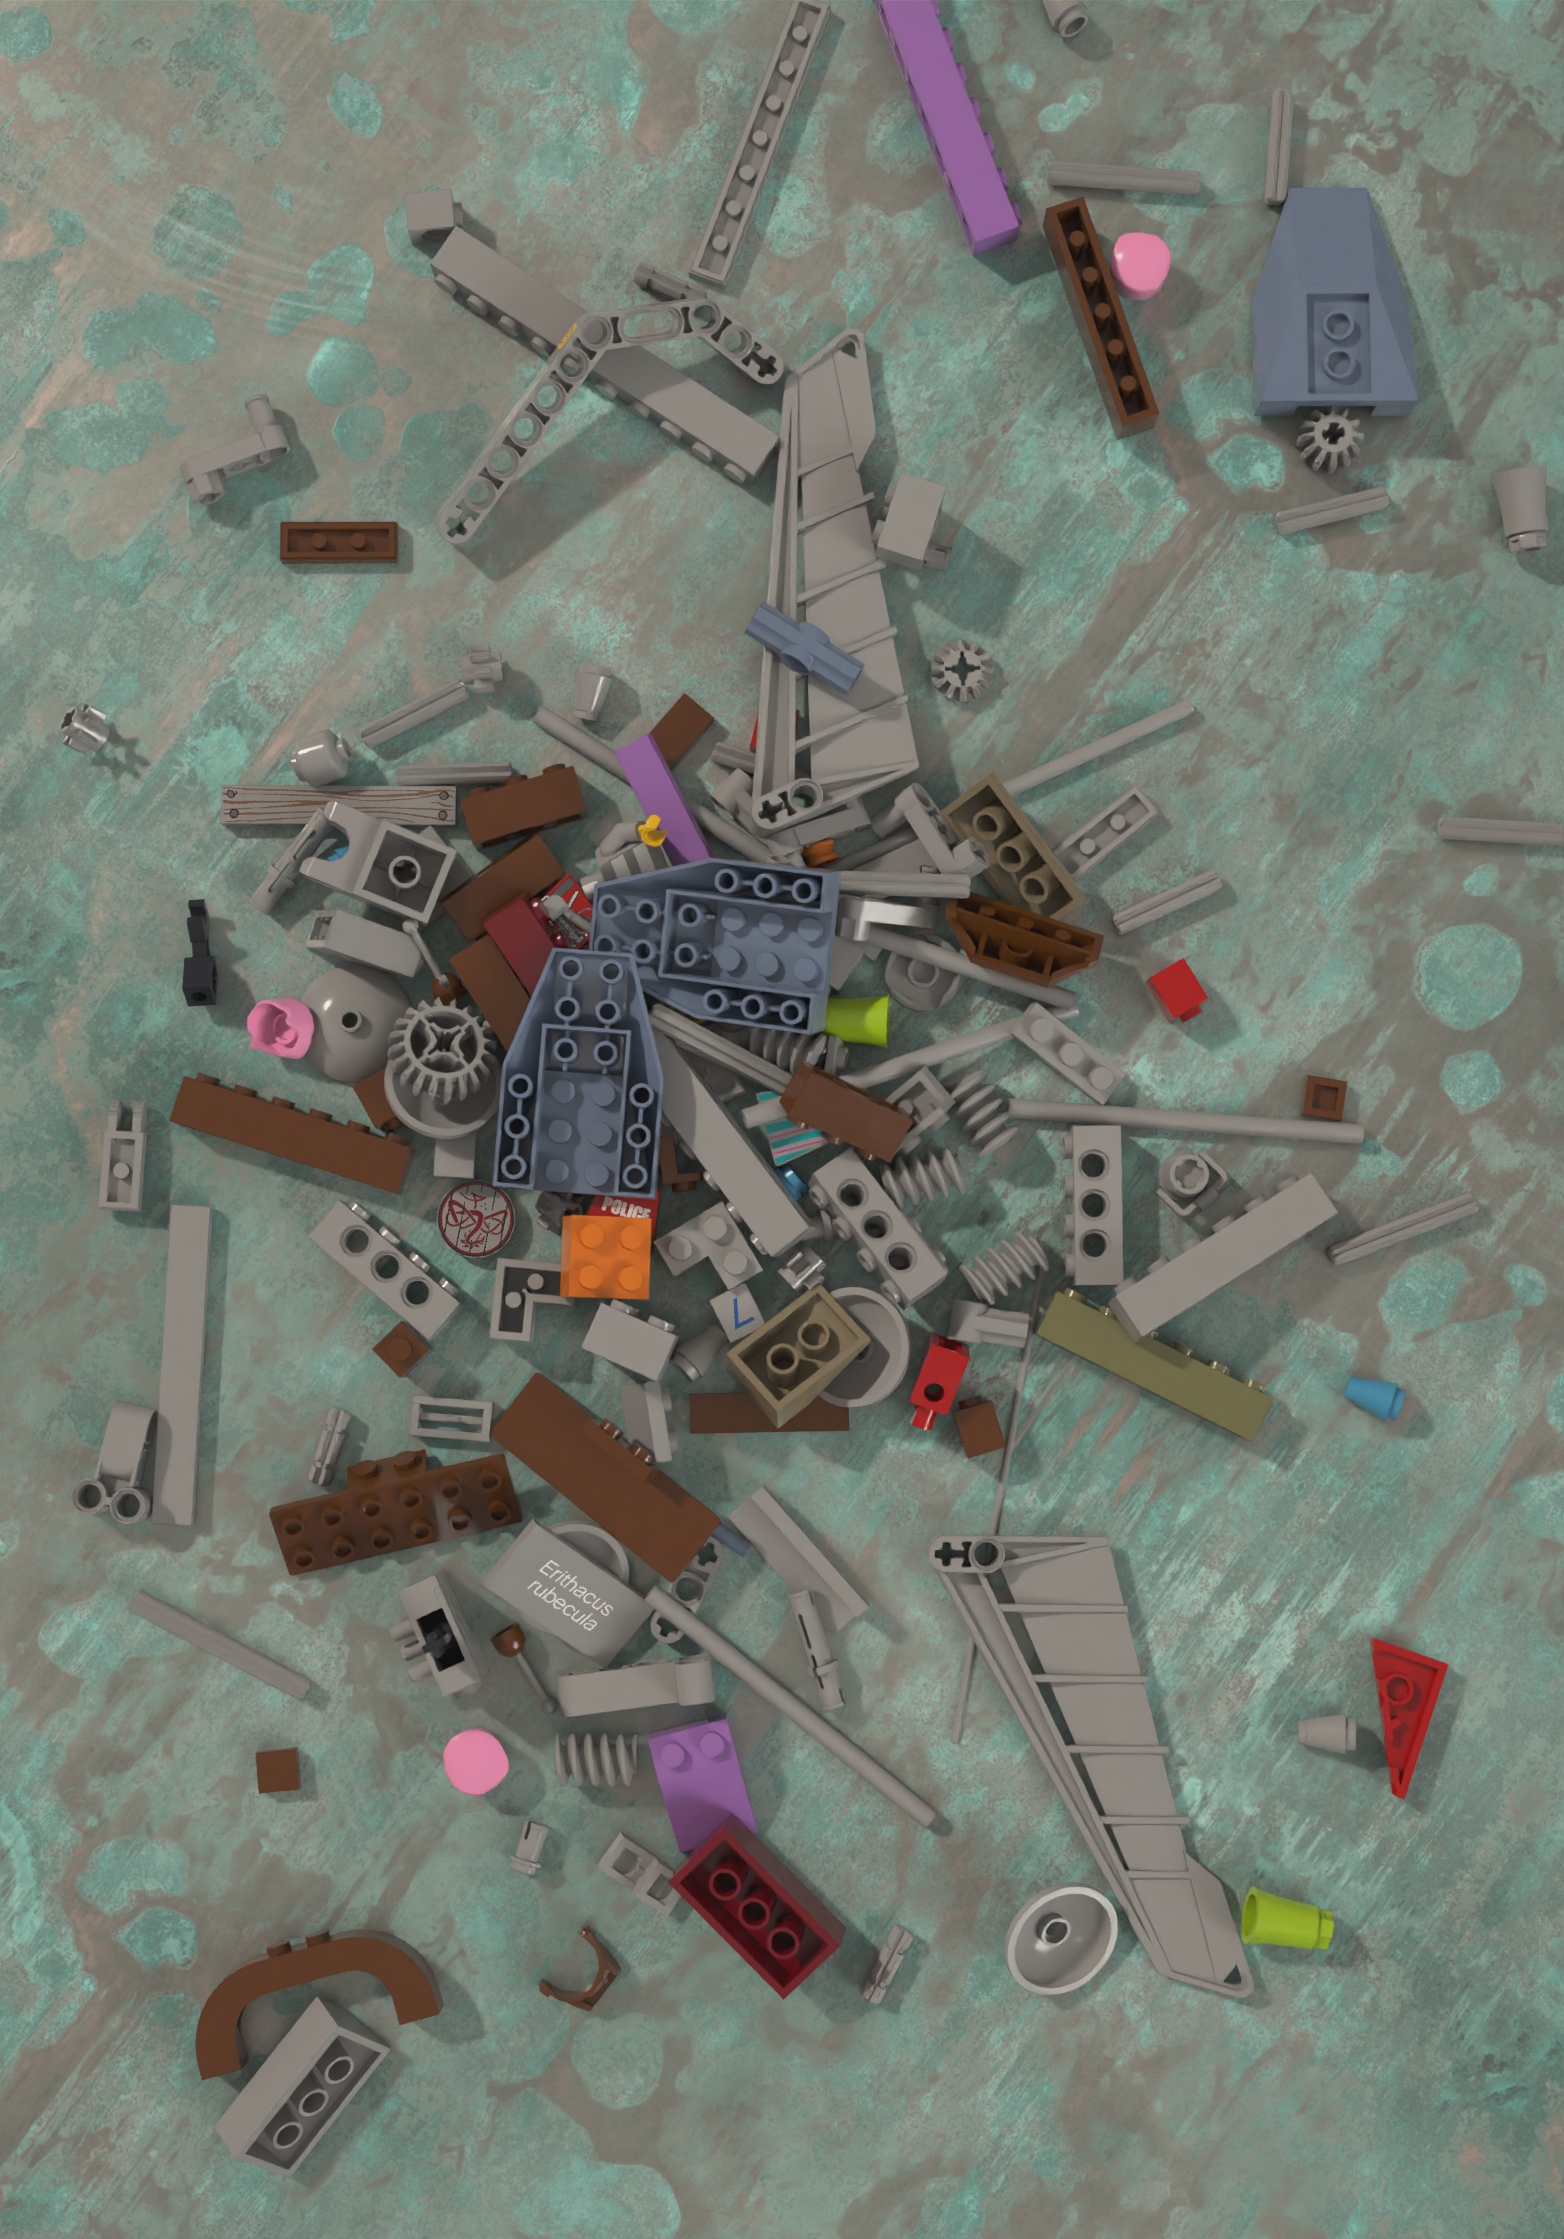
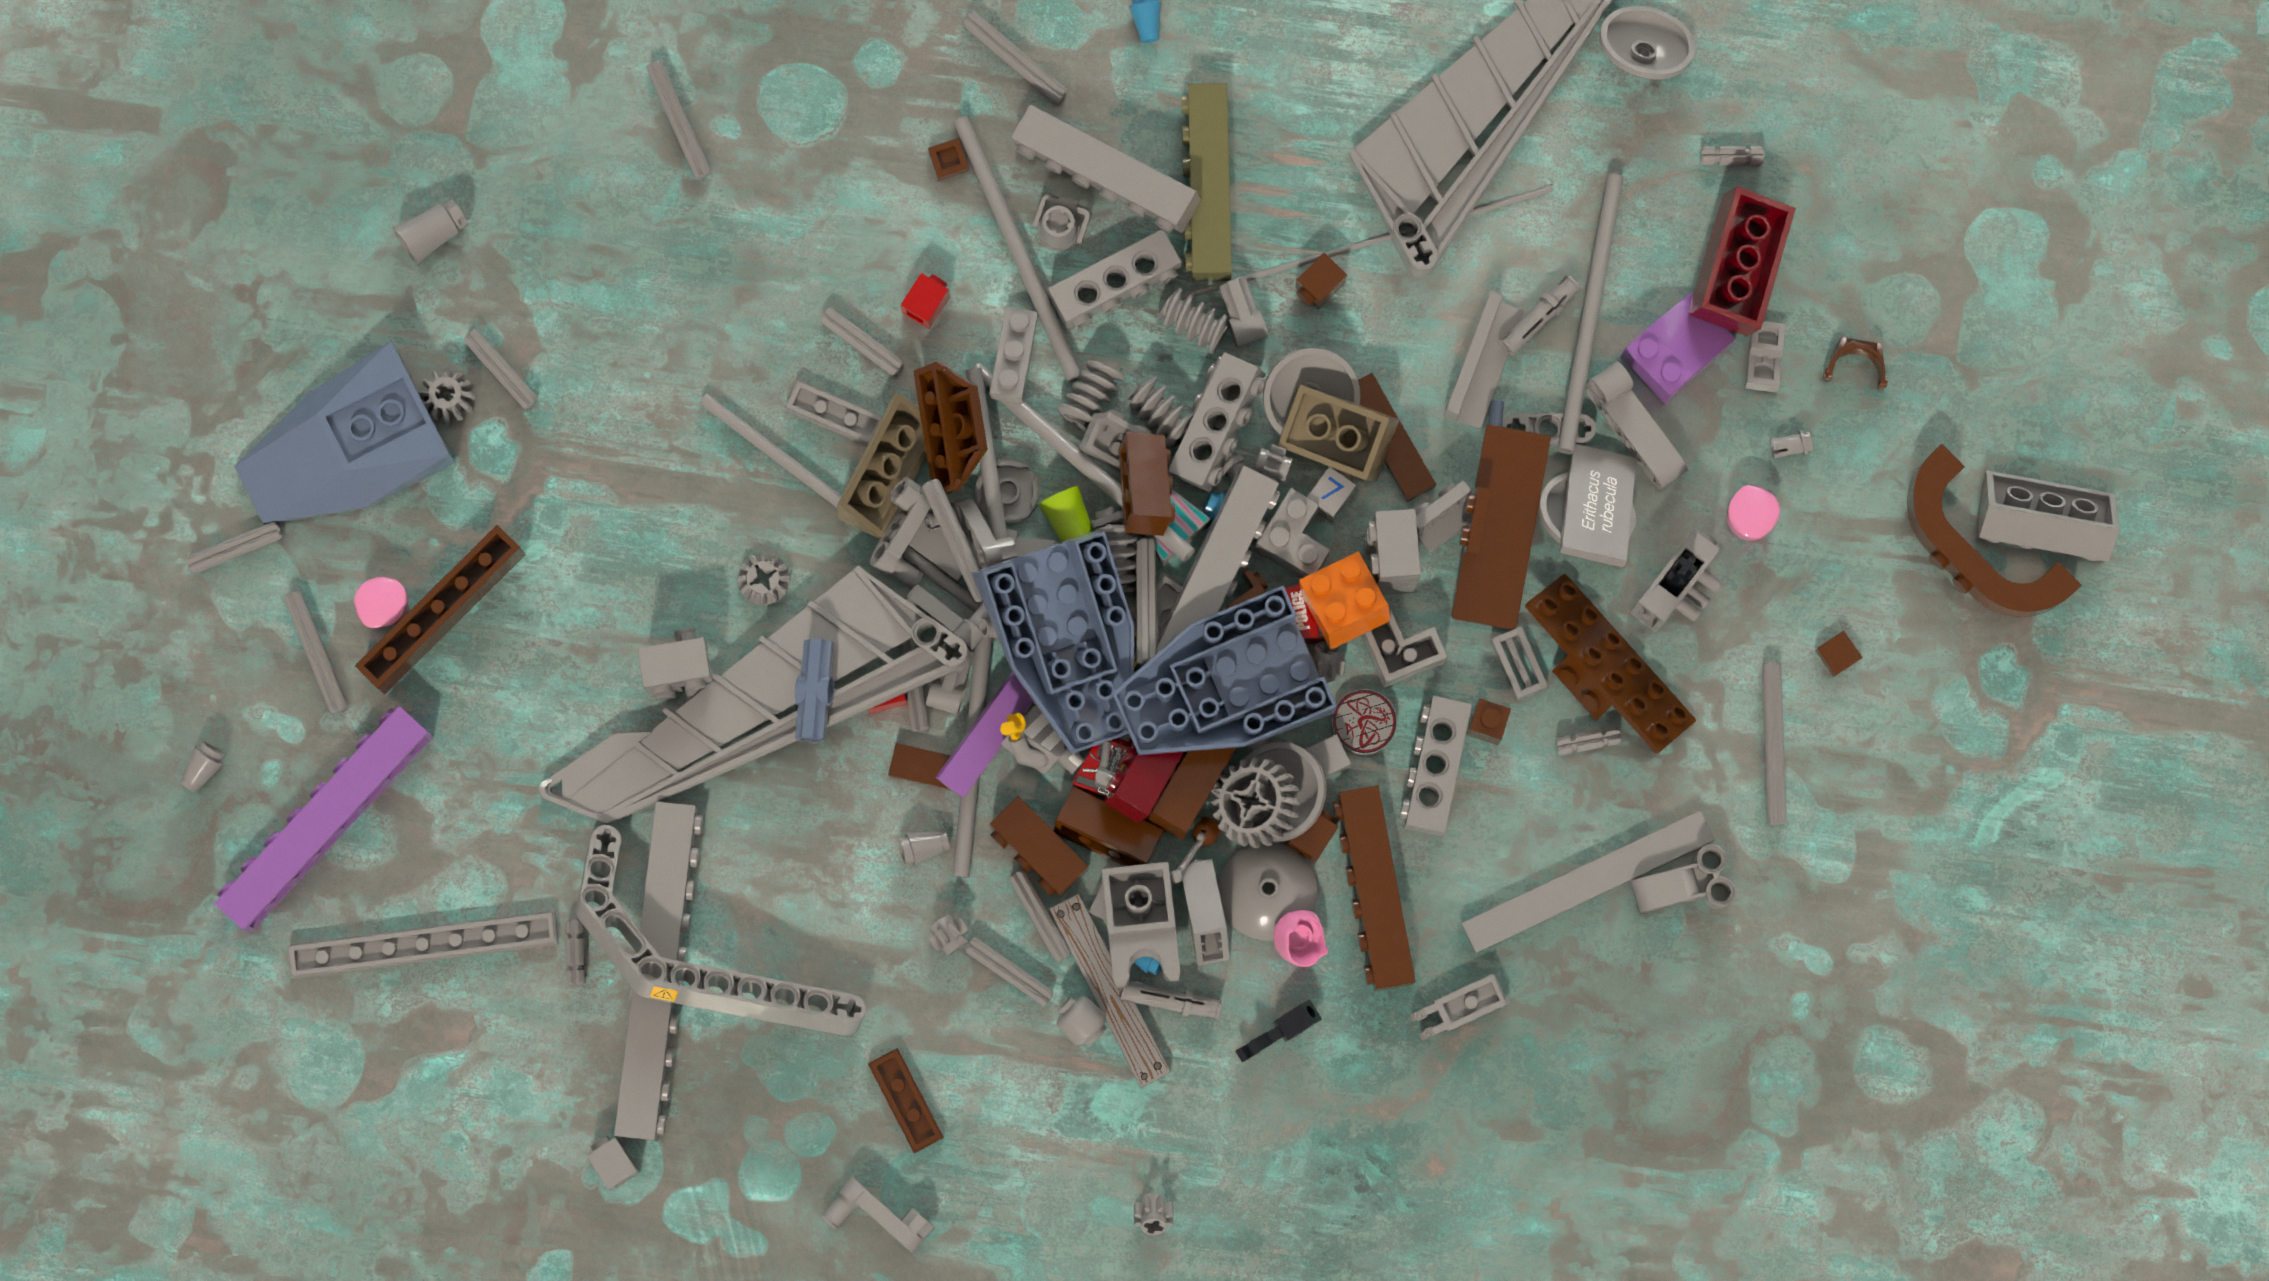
camera: 120 degrees left, 5 degrees down
hinge [490,1622,557,1714] -> none
light grey piece [555,1733,638,1786] -> none
light grey cone [670,1323,729,1382] -> none
orange bush [801,839,840,868] -> none
red torso [909,1332,970,1431] -> none

